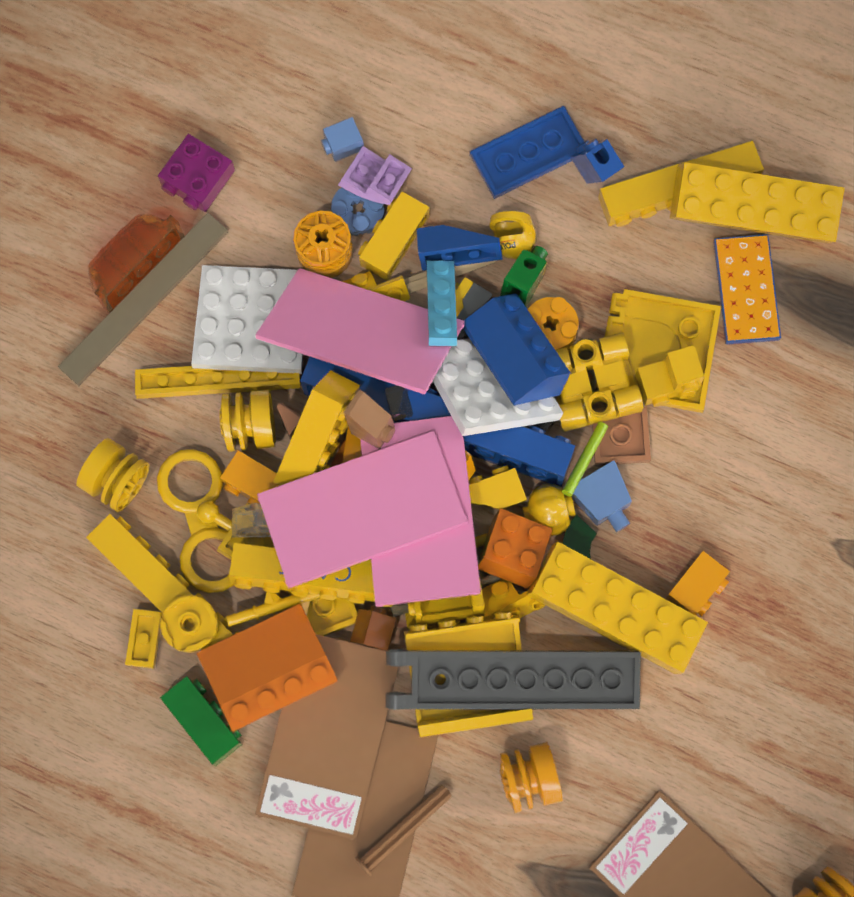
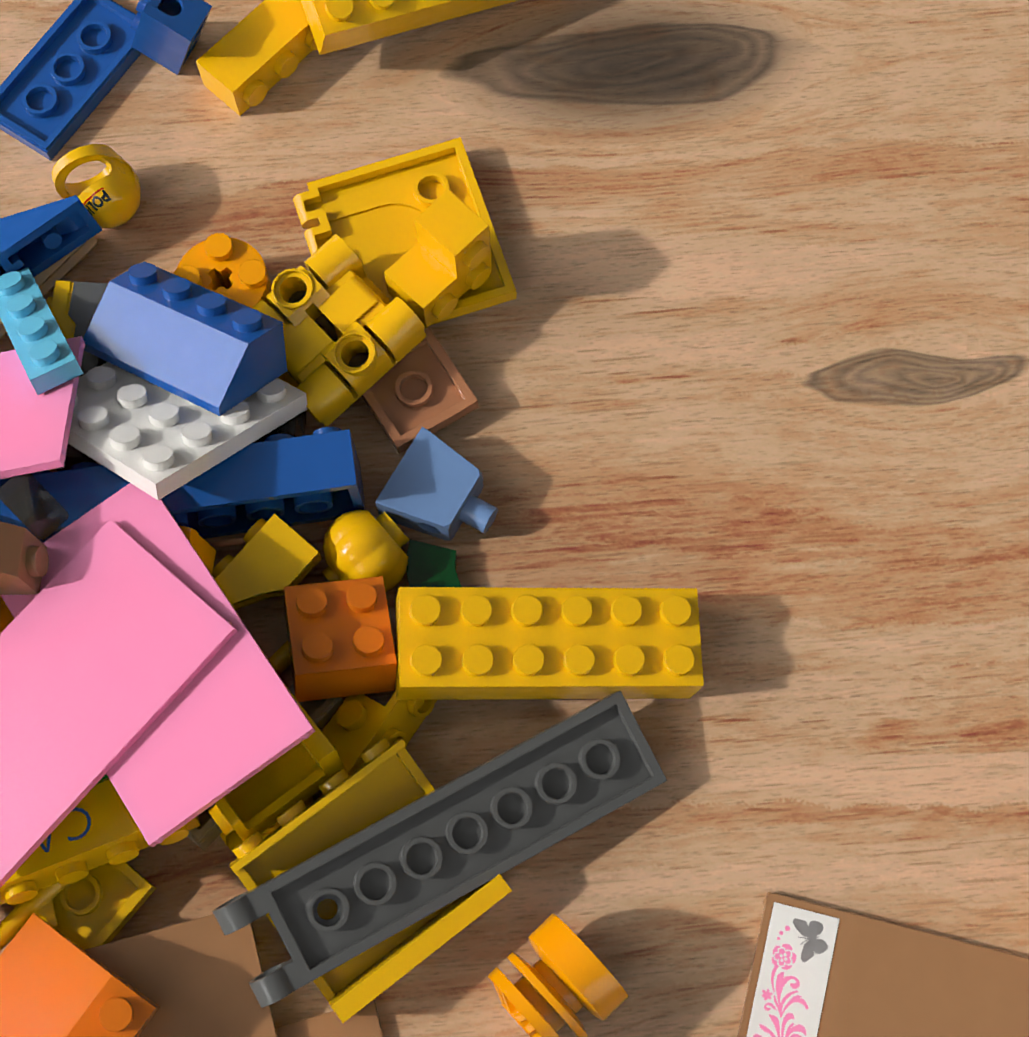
camera: 30 degrees left, 5 degrees down
dark orange brick [350,606,396,651] -> none
green torso [500,246,548,307] -> none
lime bar [562,422,608,497] -> none
light orange brick [666,551,730,616] -> none
light orange tile [713,234,781,345] -> none

